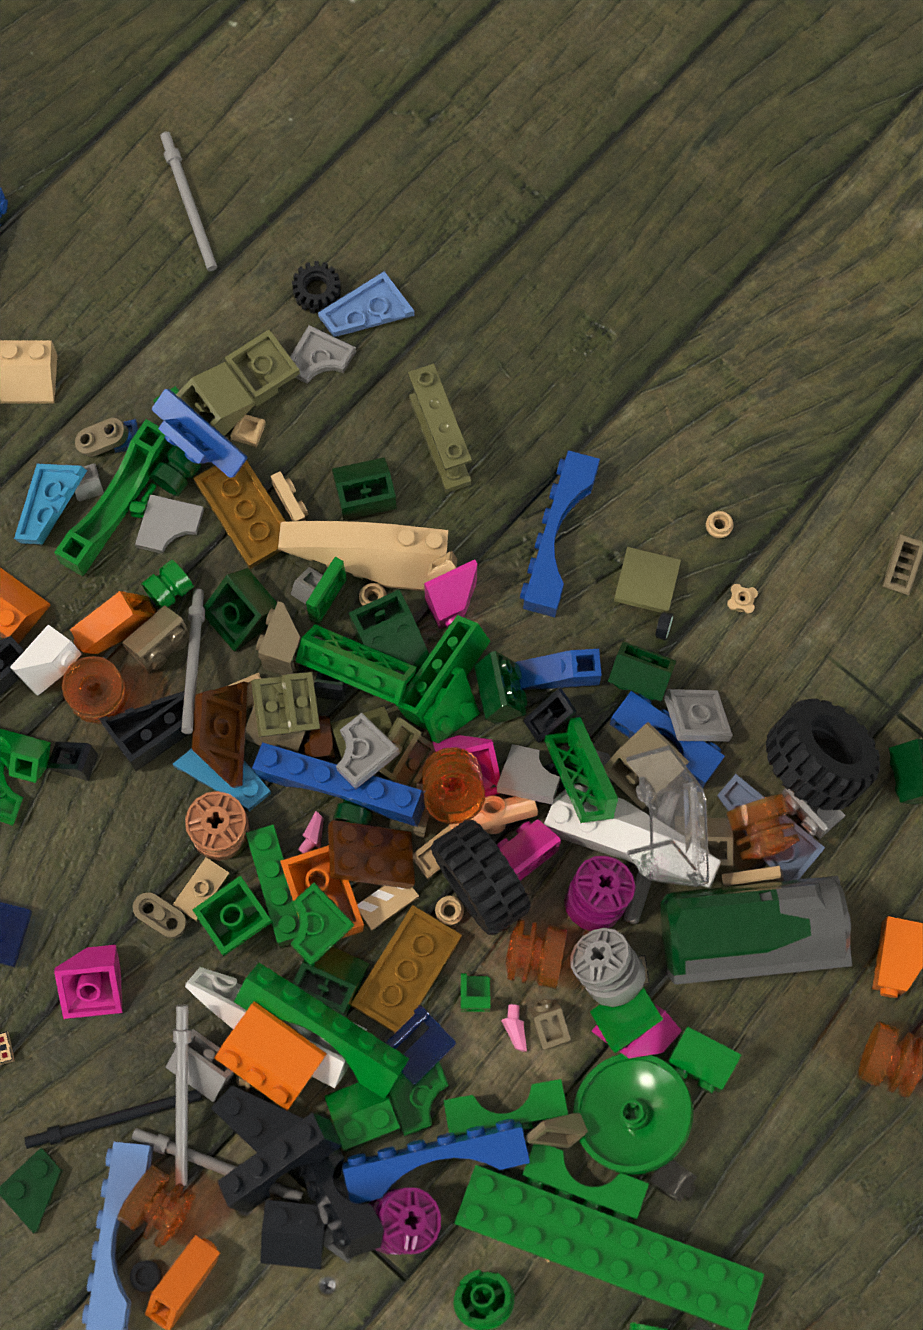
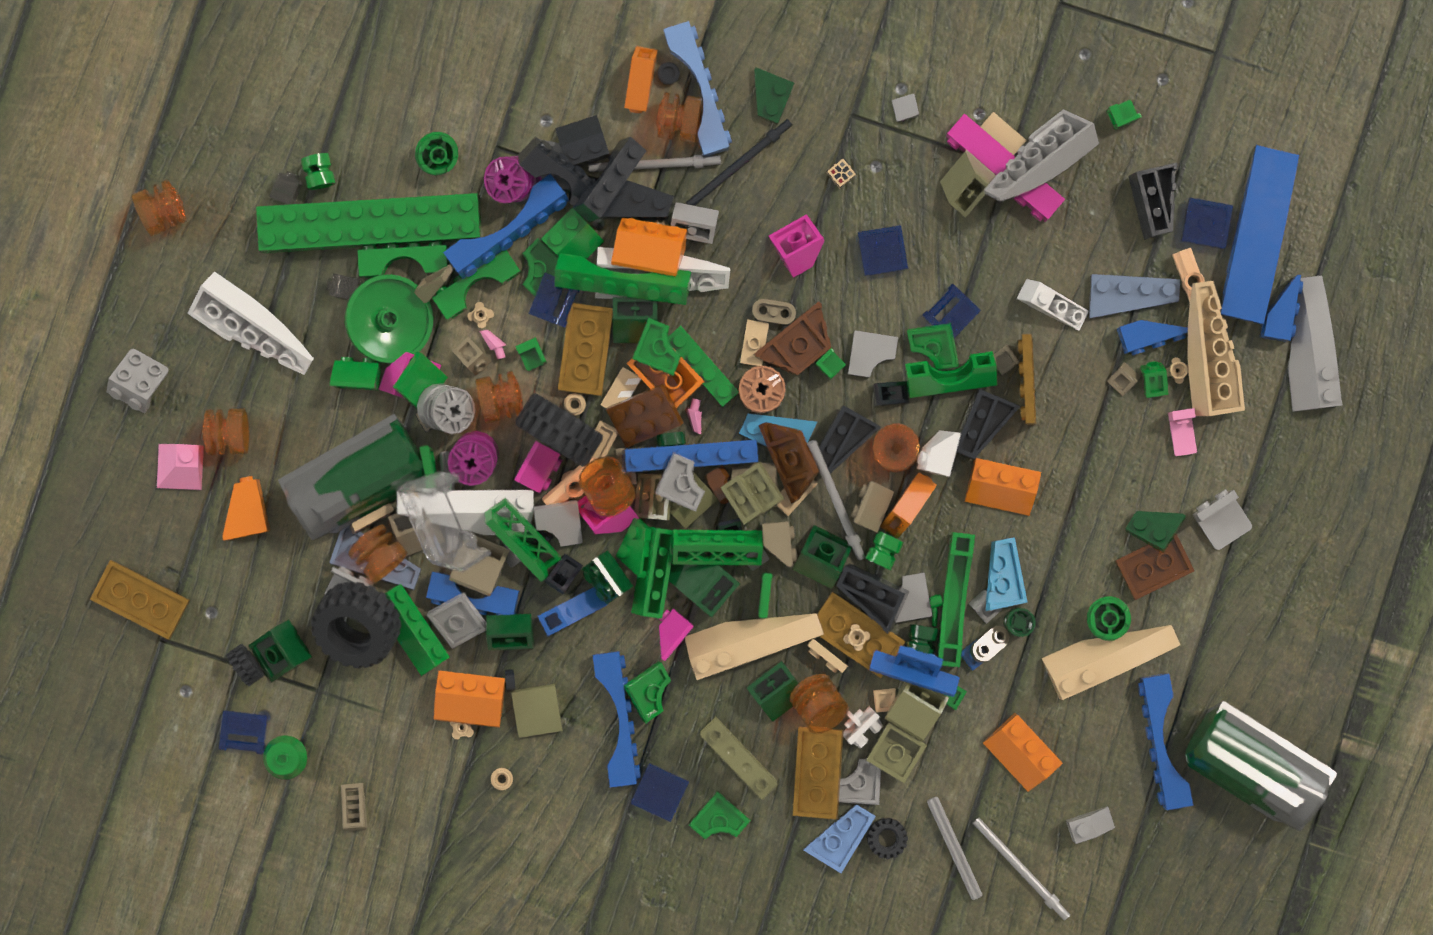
camera: 155 degrees right, 15 degrees up
light grey bar [173,1004,191,1187] -> none
green slope [192,875,272,956] -> none
light grey slope [291,567,323,604] -> none
tan plate [359,583,386,606] -> none
tan tile [428,552,457,580] -> none
none -> white wedge [188,272,313,375]
none -> green brick [385,584,450,676]
none -> green tile [420,446,440,491]
none -> orange slope [434,671,506,728]
none -> tan plate [468,302,494,328]
none -> green tile [624,661,671,723]
none -> clear blue plate [631,763,689,822]
none -> green tile [689,791,751,839]
none -> reddish brown wing [754,301,832,376]
none -> clear orange wheel [790,674,849,733]
none -> pearl gold plate [793,727,844,819]
none -> green panel [815,348,846,380]
none -> black wedge [836,563,910,634]
none -> white hips [843,706,883,748]
none -> tan plate [844,624,870,651]
none -> light grey tile [848,331,898,378]
none -> light grey axle [927,797,982,900]
none -> orange slope [983,713,1063,791]
none -> dark green wheel [1004,607,1036,637]
none -> light grey slope [1066,806,1115,844]

